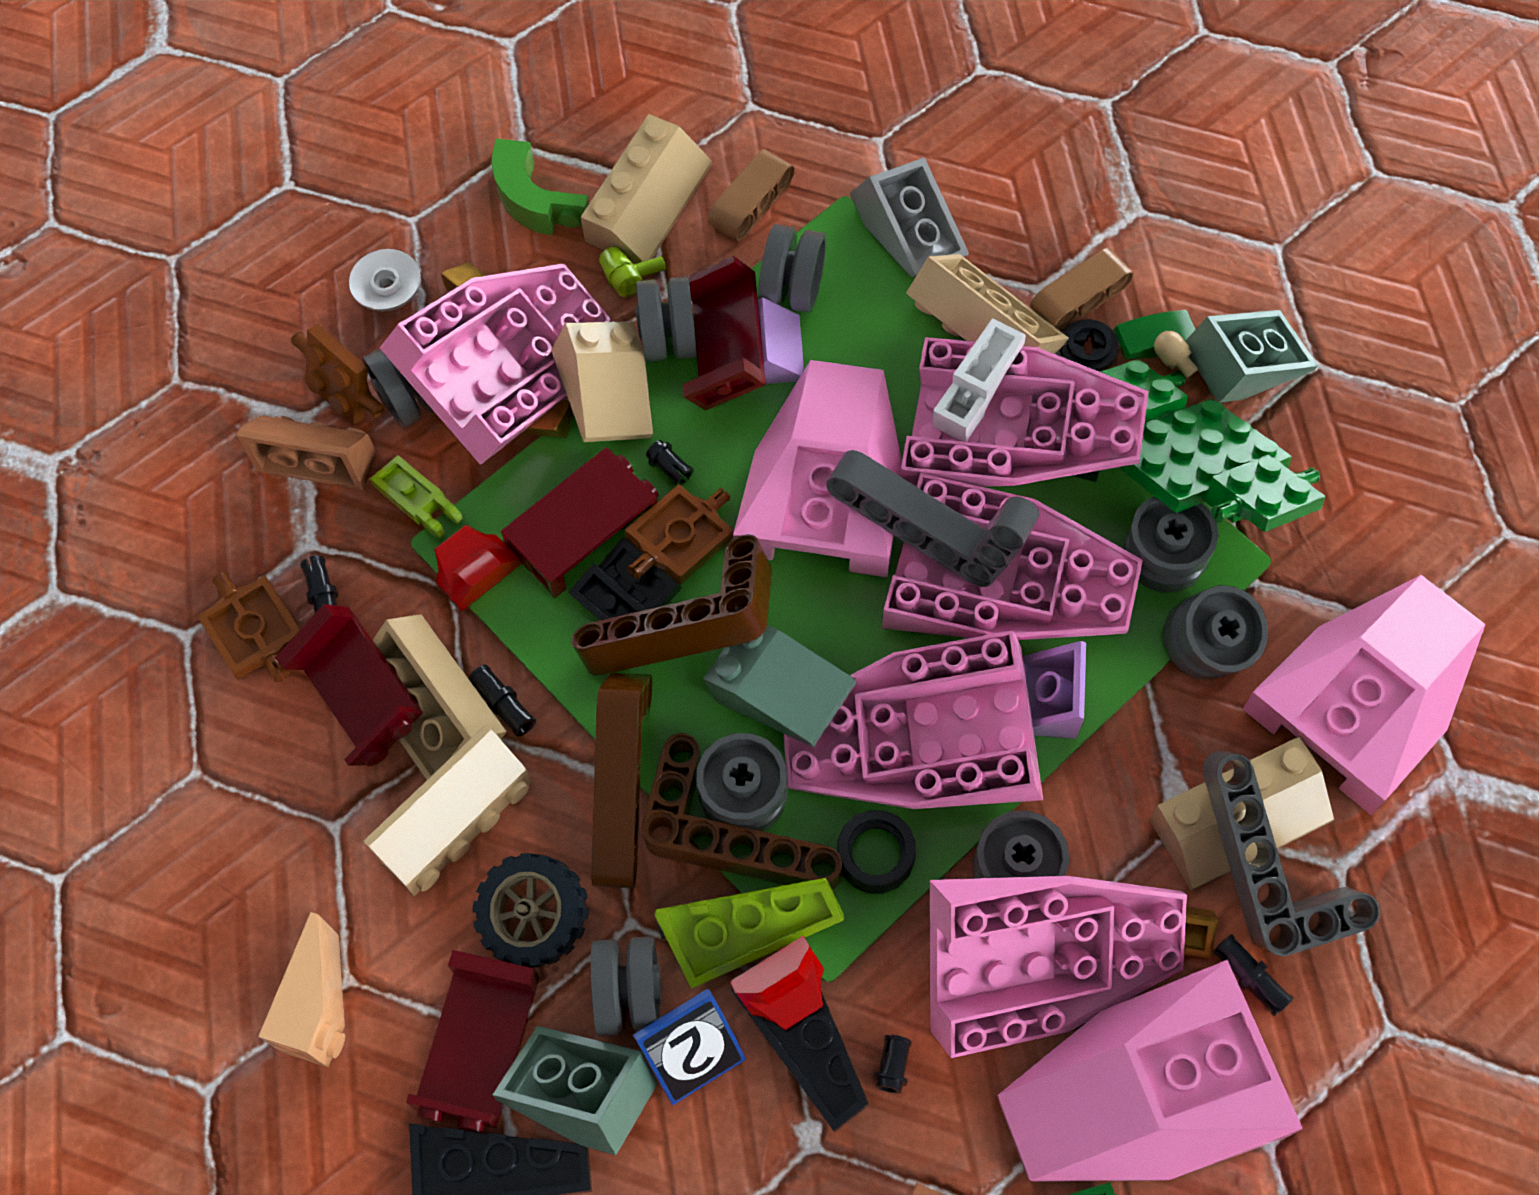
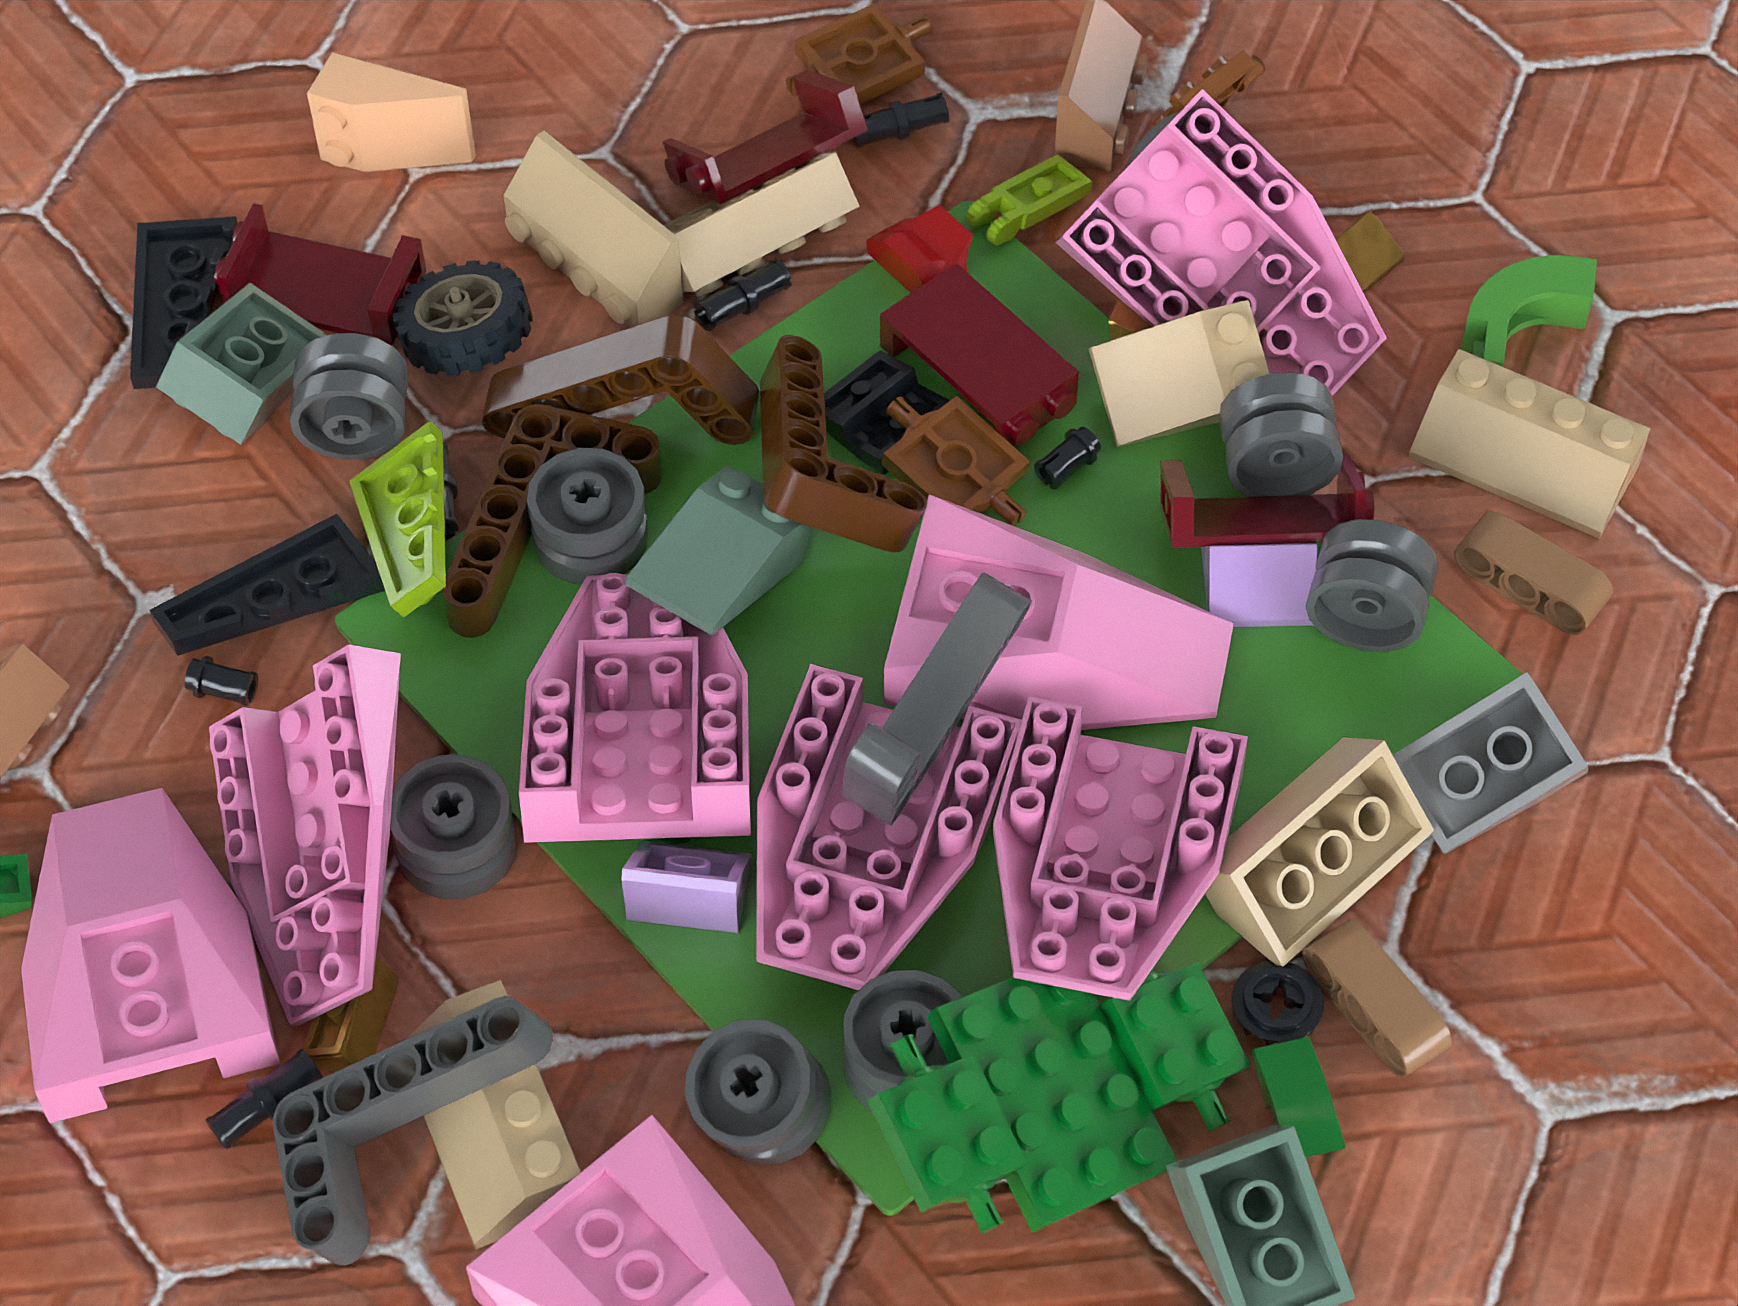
camera: 90 degrees right, 10 degrees down
white dish [349,249,421,312] -> none
lime piece [599,247,666,297] -> none
slope [633,989,746,1106] -> none
red slope [730,936,824,1030] -> none
black tyre [837,810,916,894] -> none
white slope [932,318,1026,442] -> none
tan cylinder [1154,331,1198,378] -> none

